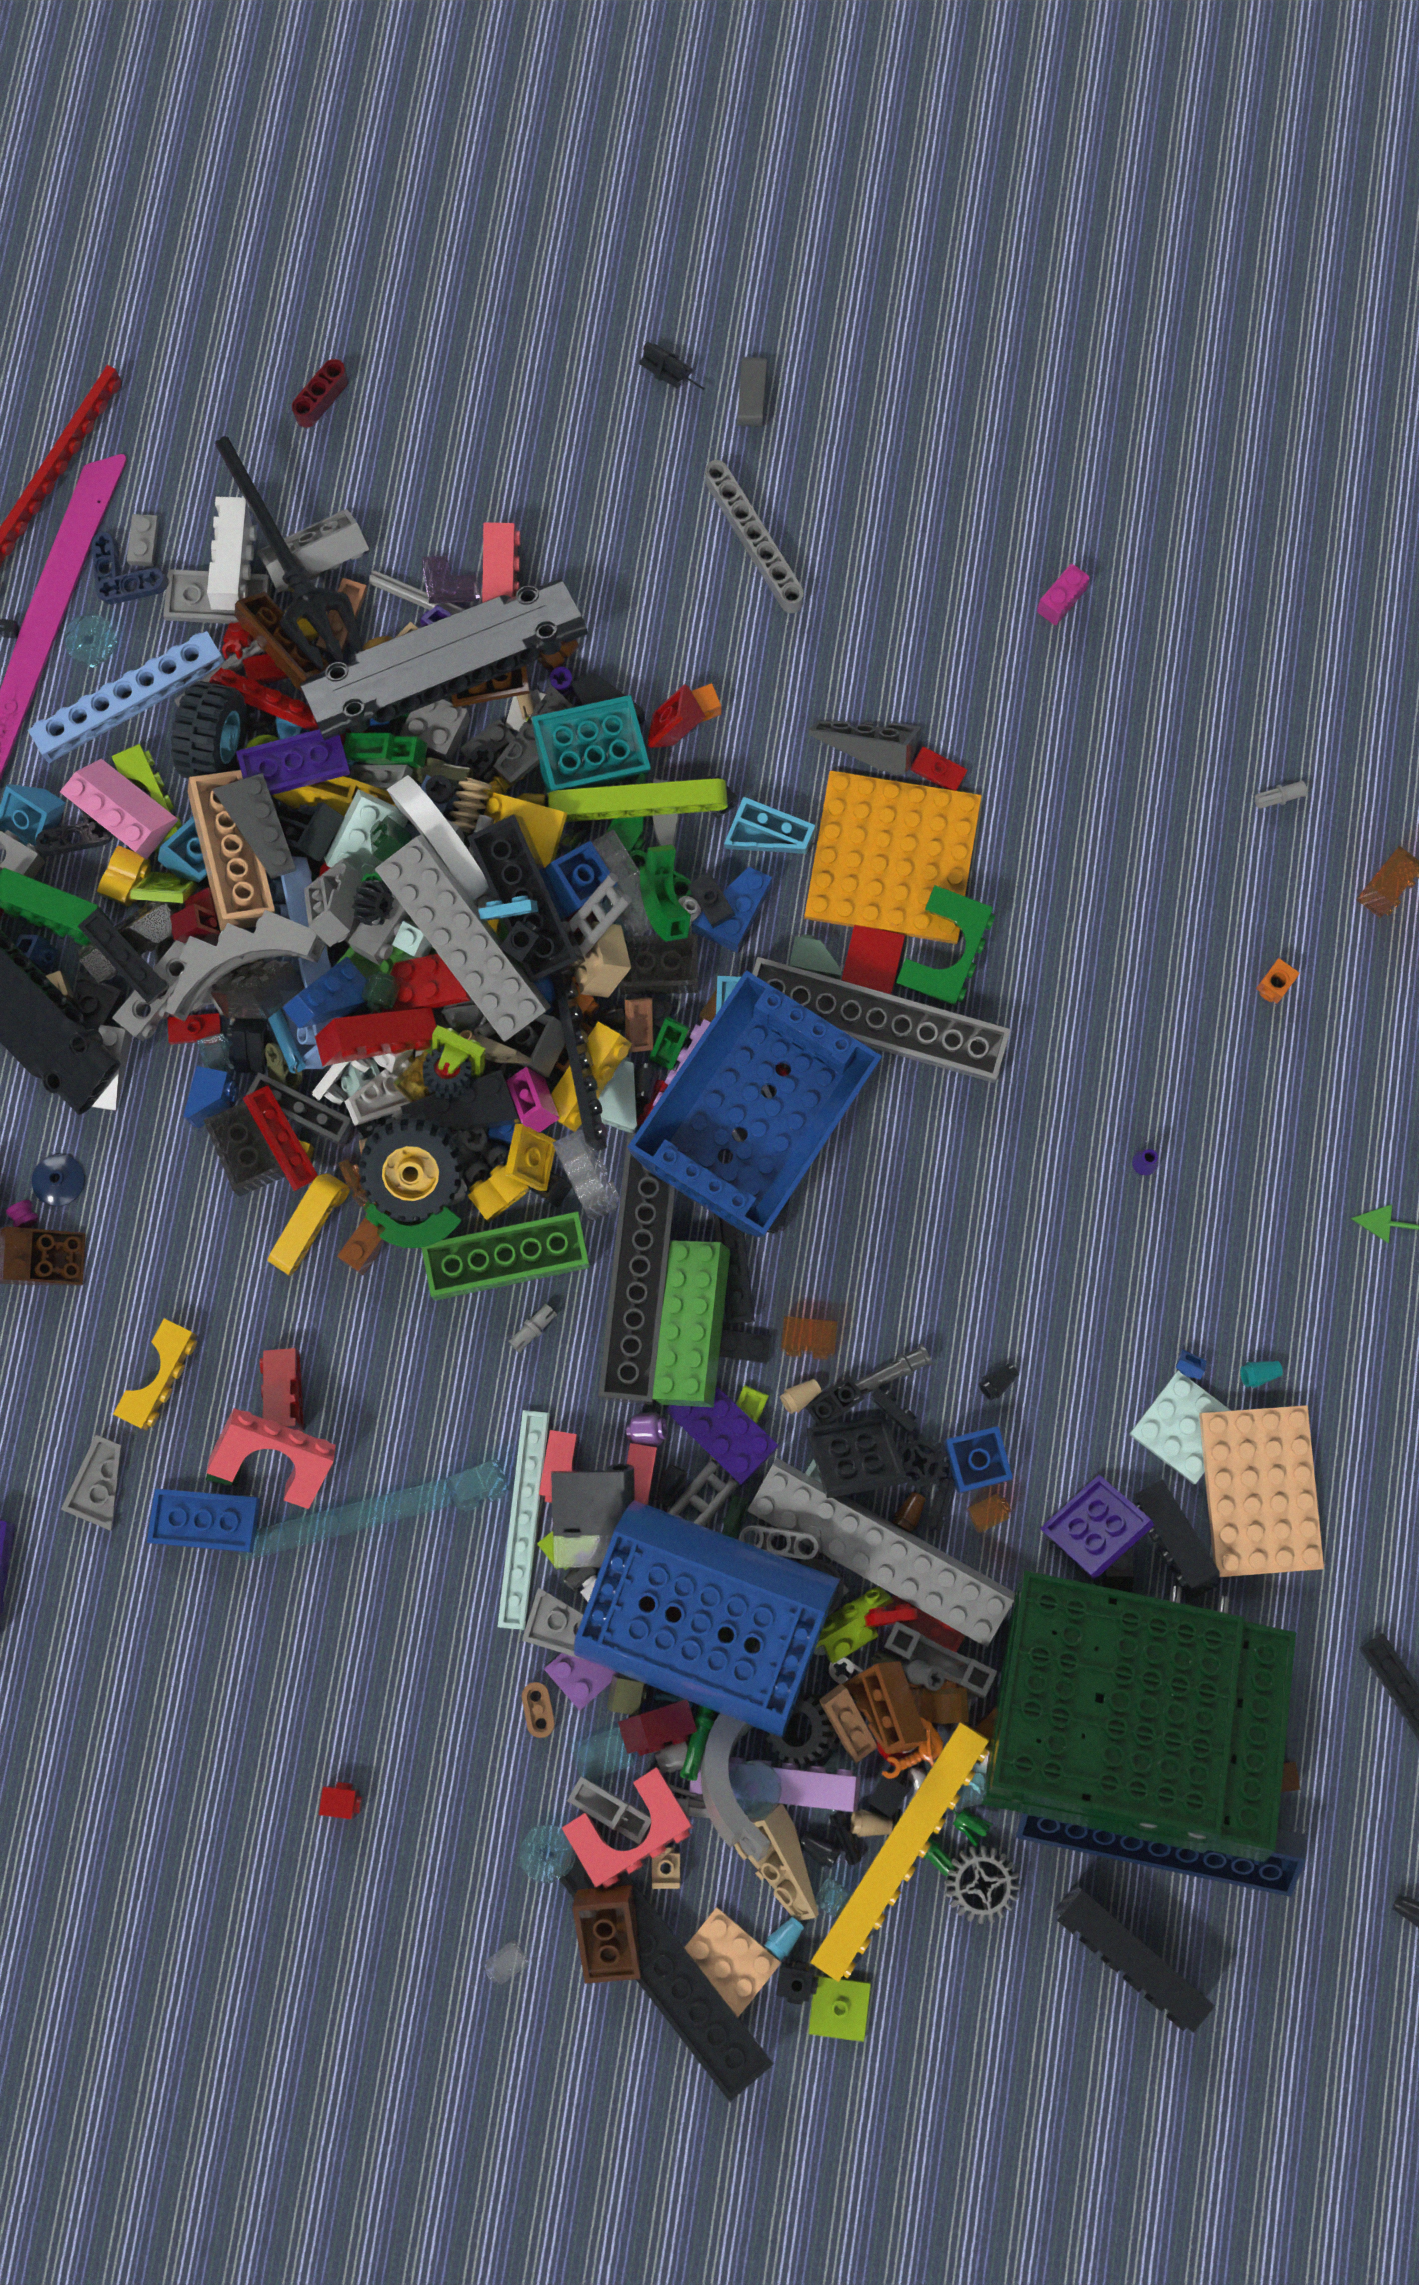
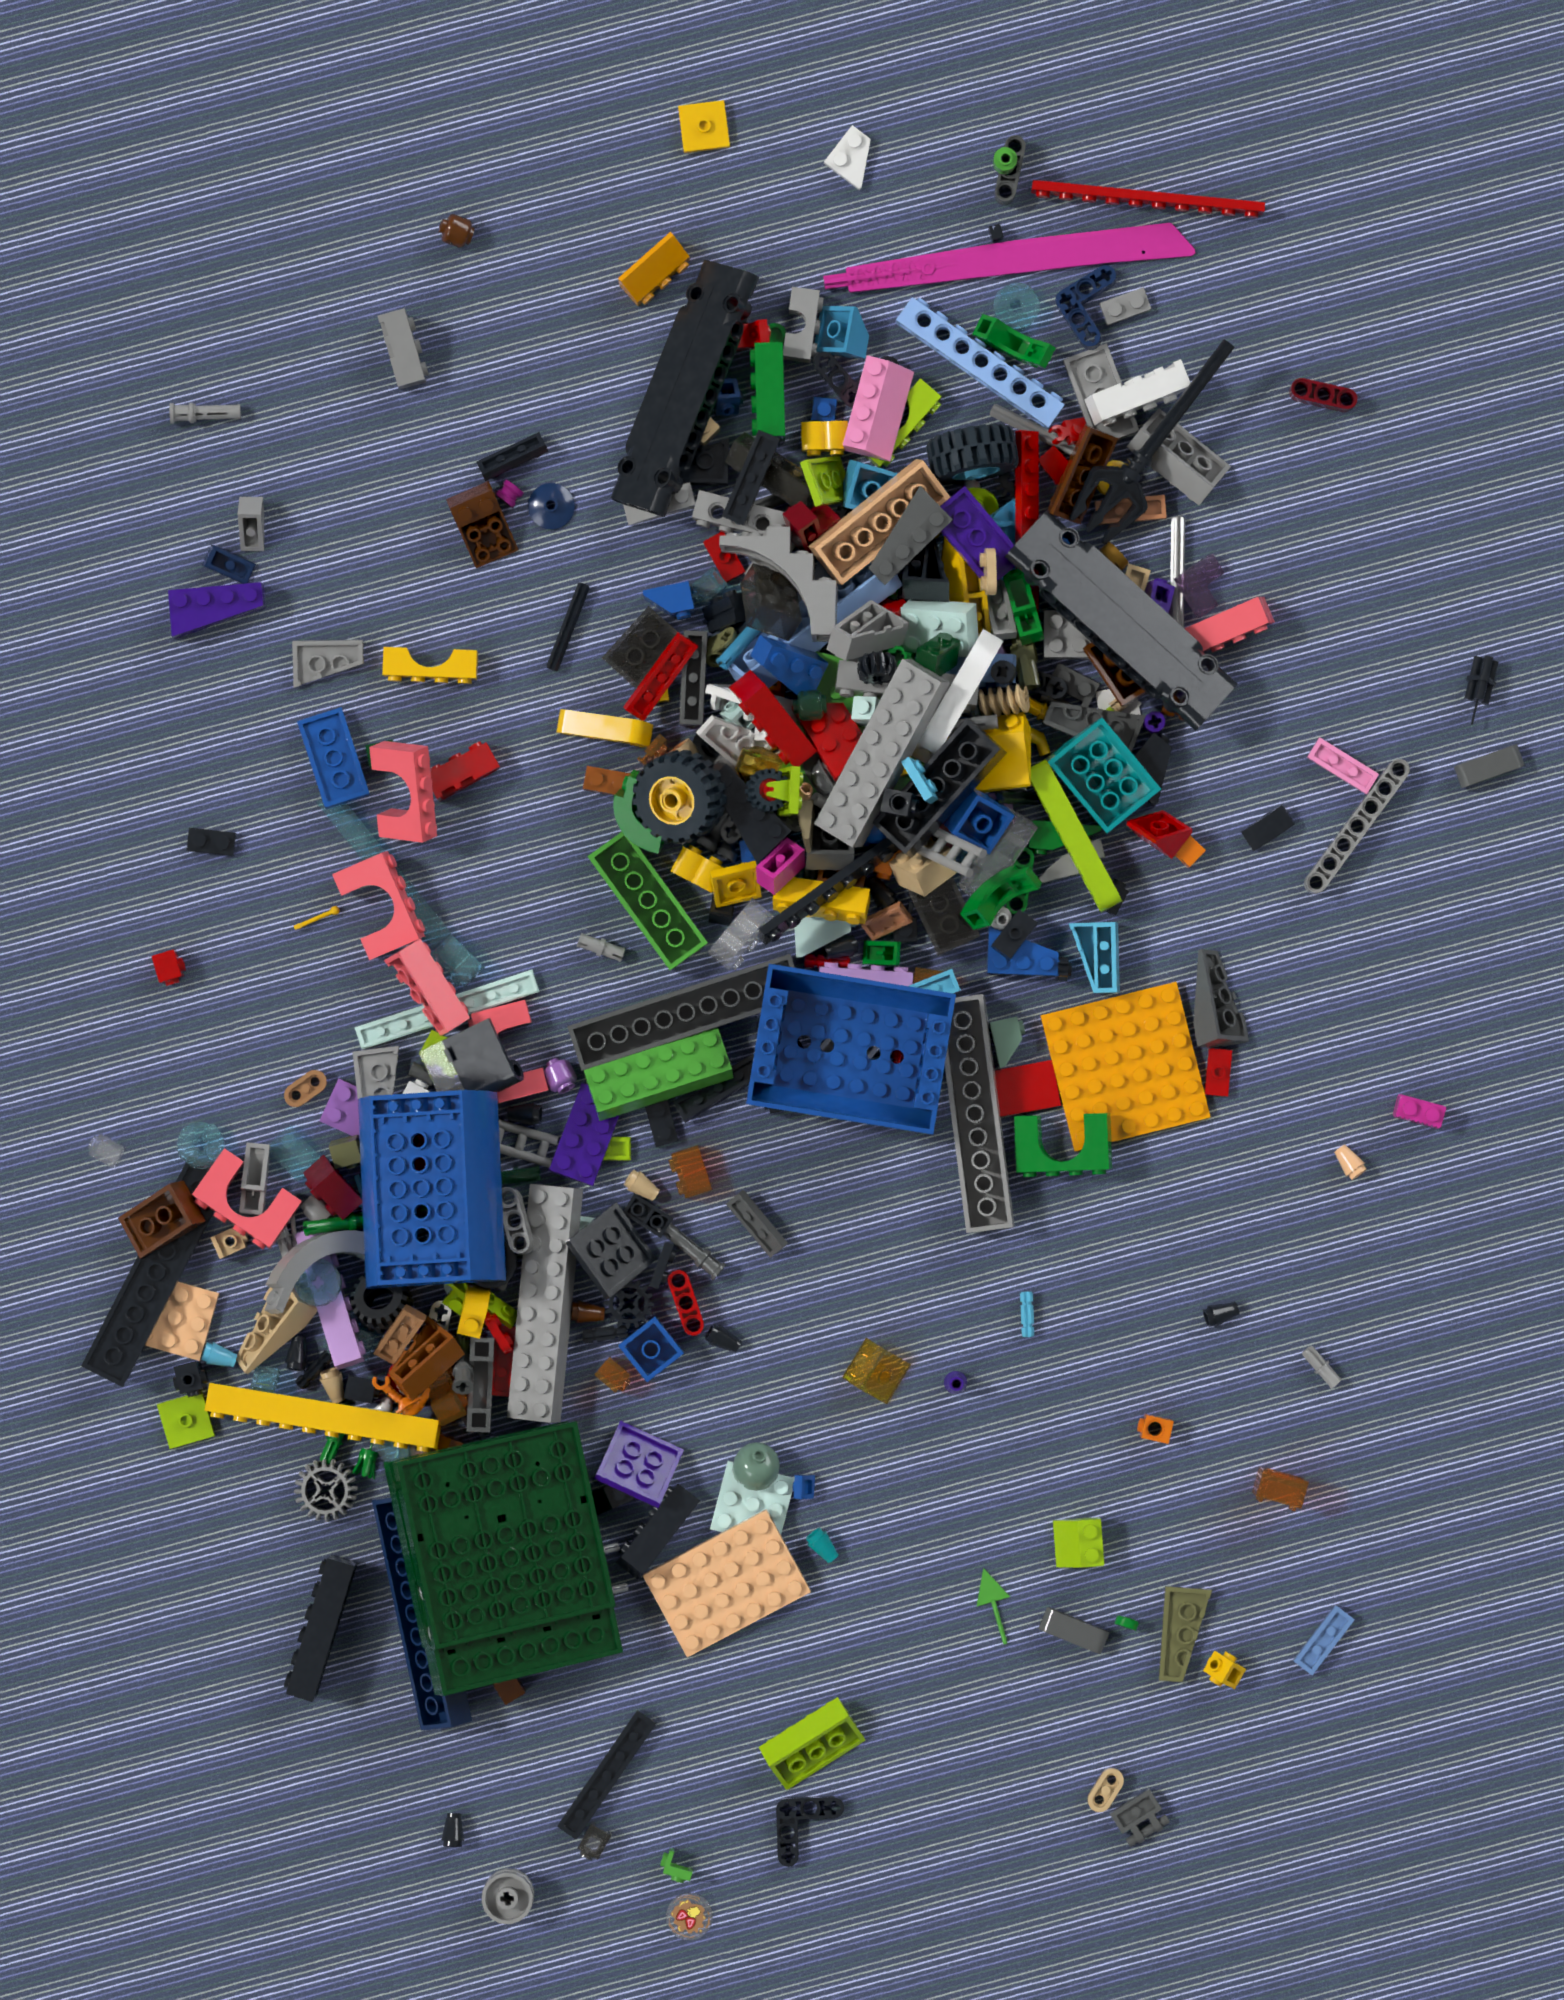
camera: 60 degrees right, 10 degrees up
none -> black plate [186,828,236,856]
none -> yellow hinge [294,906,340,930]
none -> coral arch [332,850,425,960]
none -> coral wedge [384,939,470,1036]
none -> yellow brick [457,1283,491,1339]
none -> black axle [546,583,589,672]
none -> red beam [668,1269,704,1336]
none -> dark grey plate [726,1189,788,1258]
none -> sand green cylinder [732,1442,780,1491]
none -> blue plate [811,397,837,422]
none -> clear yellow slope [842,1338,911,1404]
none -> green arch [972,314,1056,368]
none -> tan plate [980,548,997,595]
none -> medium azure axle [1020,1291,1035,1337]
none -> lime slope [1053,1517,1104,1568]
none -> black plate [1056,957,1072,981]
none -> black cone [1203,1301,1240,1328]
none -> black slope [1241,804,1295,851]
none -> bright pink plate [1307,737,1379,794]
none -> light nougat cone [1334,1144,1367,1180]

